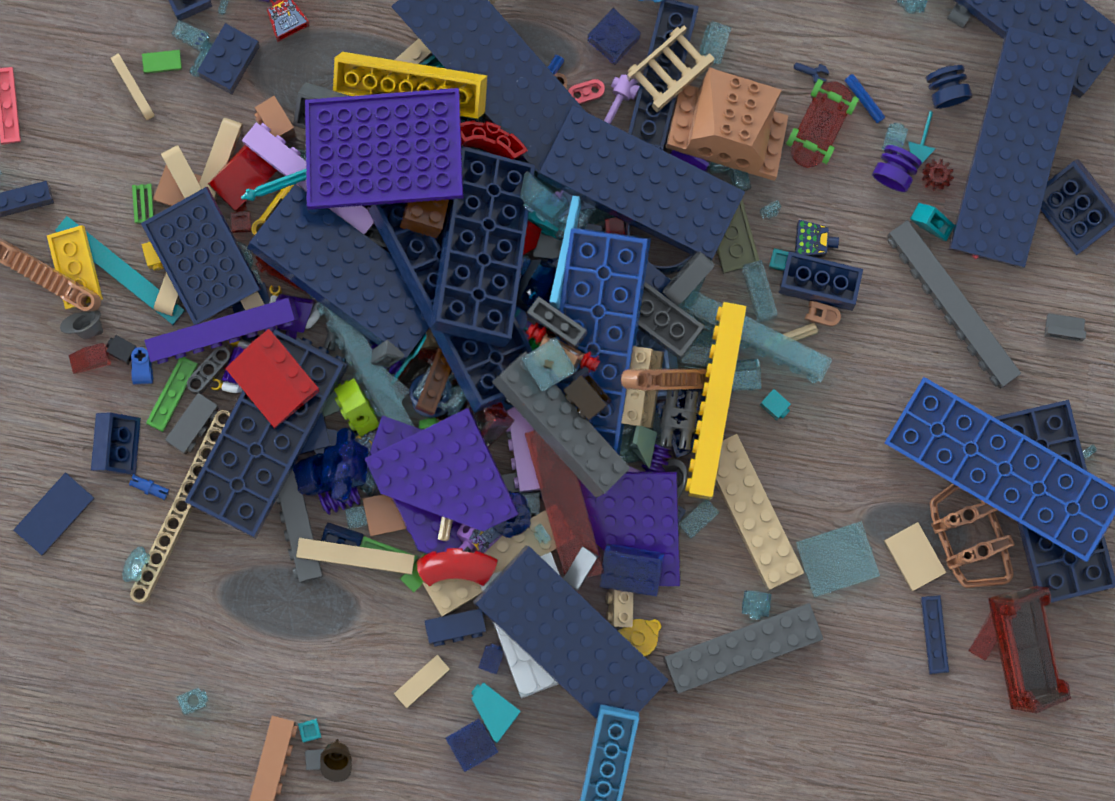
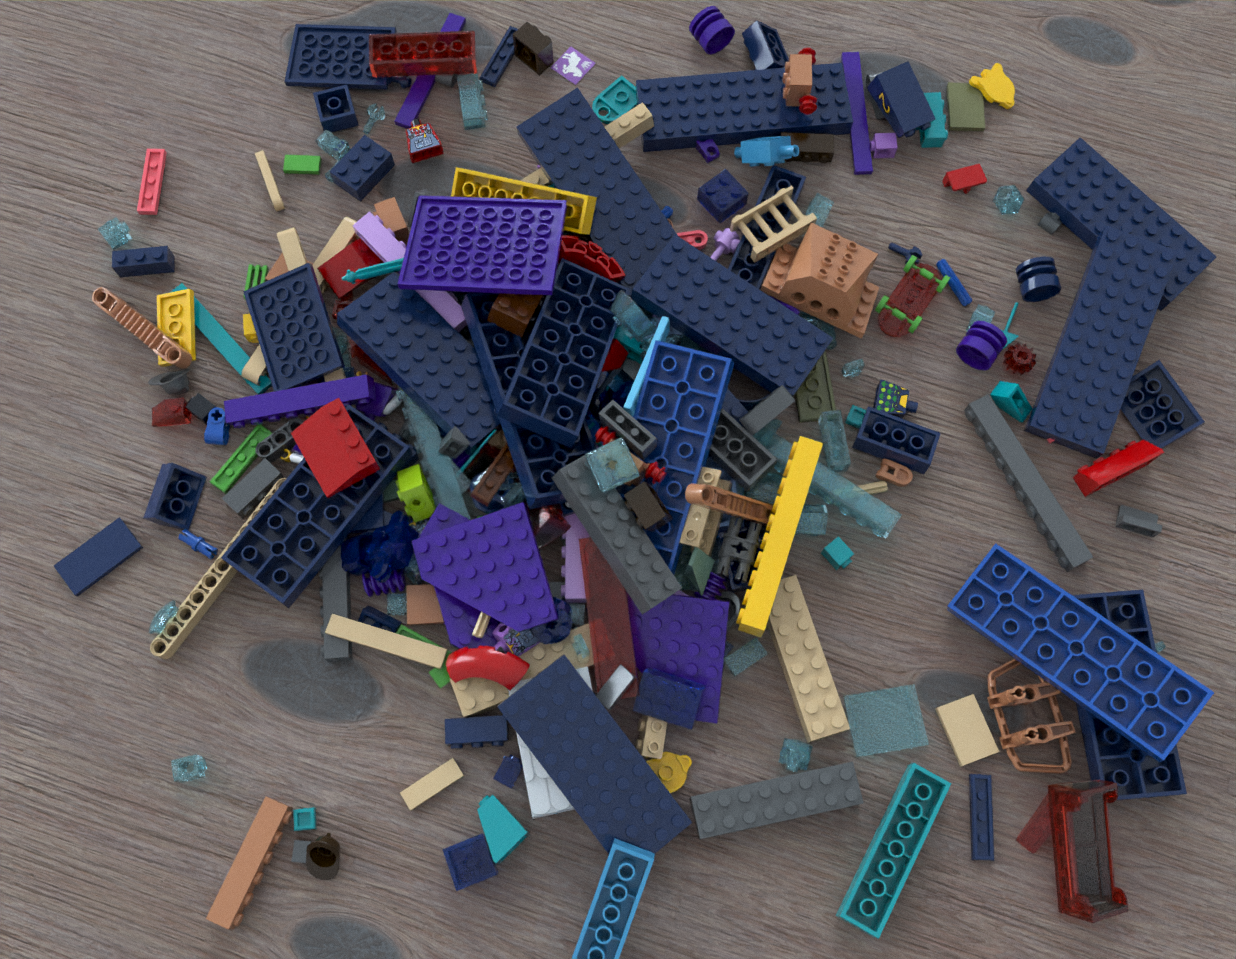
camera: 15 degrees right, 10 degrees down
none -> teal brick [836,763,952,939]
none -> red slope [1073,439,1164,497]

